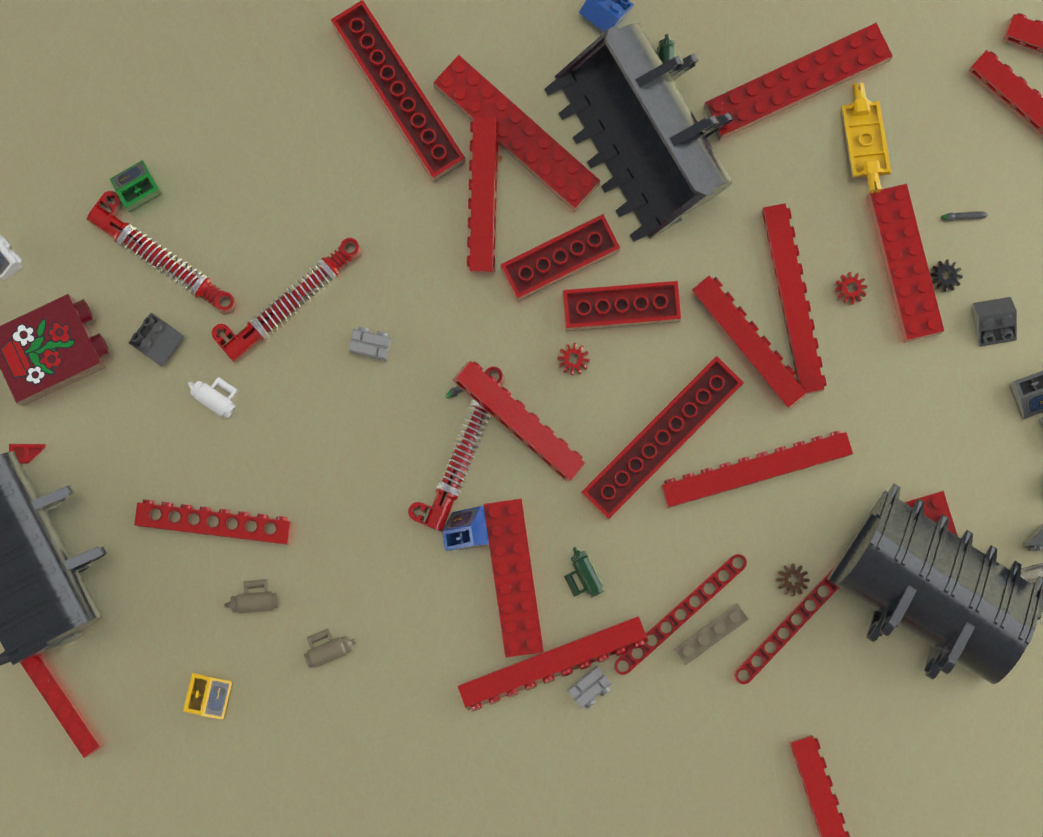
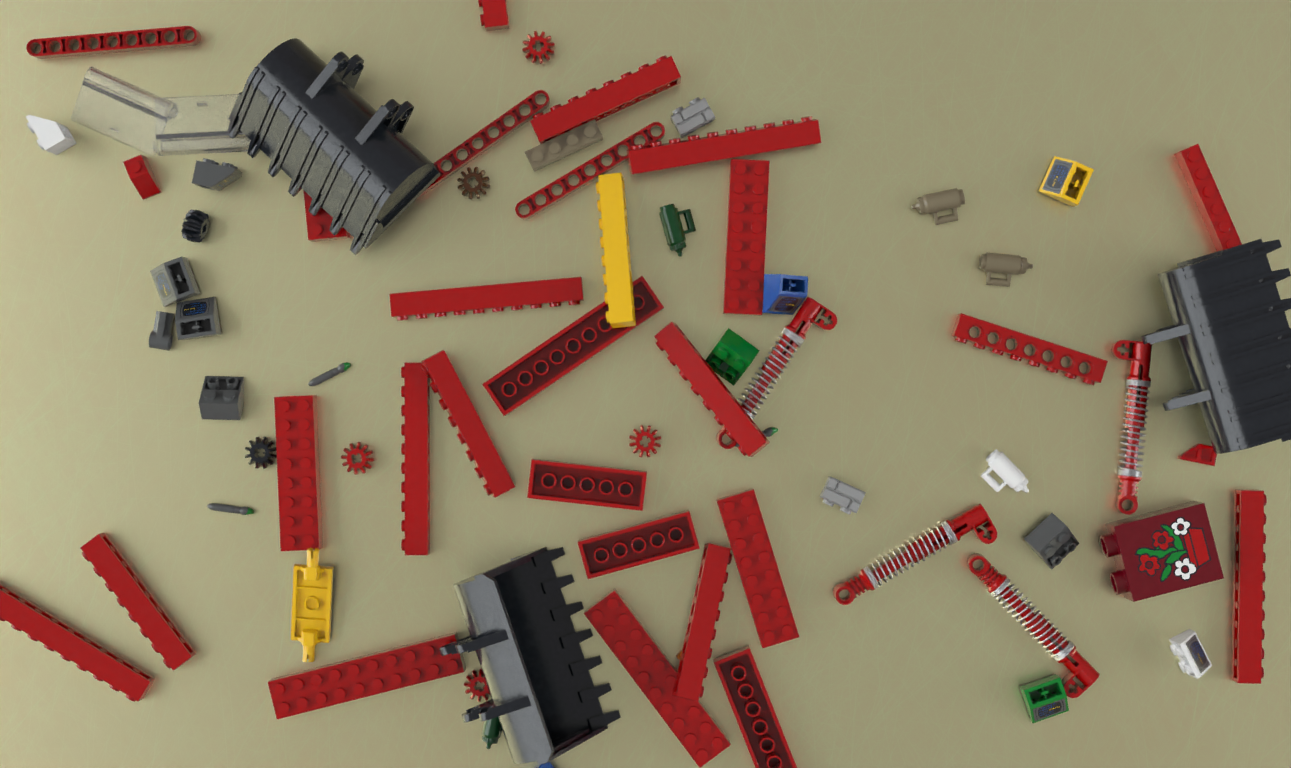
camera: 170 degrees left, 5 degrees up
none -> dark grey piece [308,362,351,386]
none -> red gear [464,669,490,702]
none -> red gear [522,31,555,64]
none -> red brick [530,55,681,144]
none -> yellow brick [596,172,636,328]
none -> green slope [705,328,760,386]
none -> red brick [716,488,799,648]
none -> red piece [1111,340,1152,515]

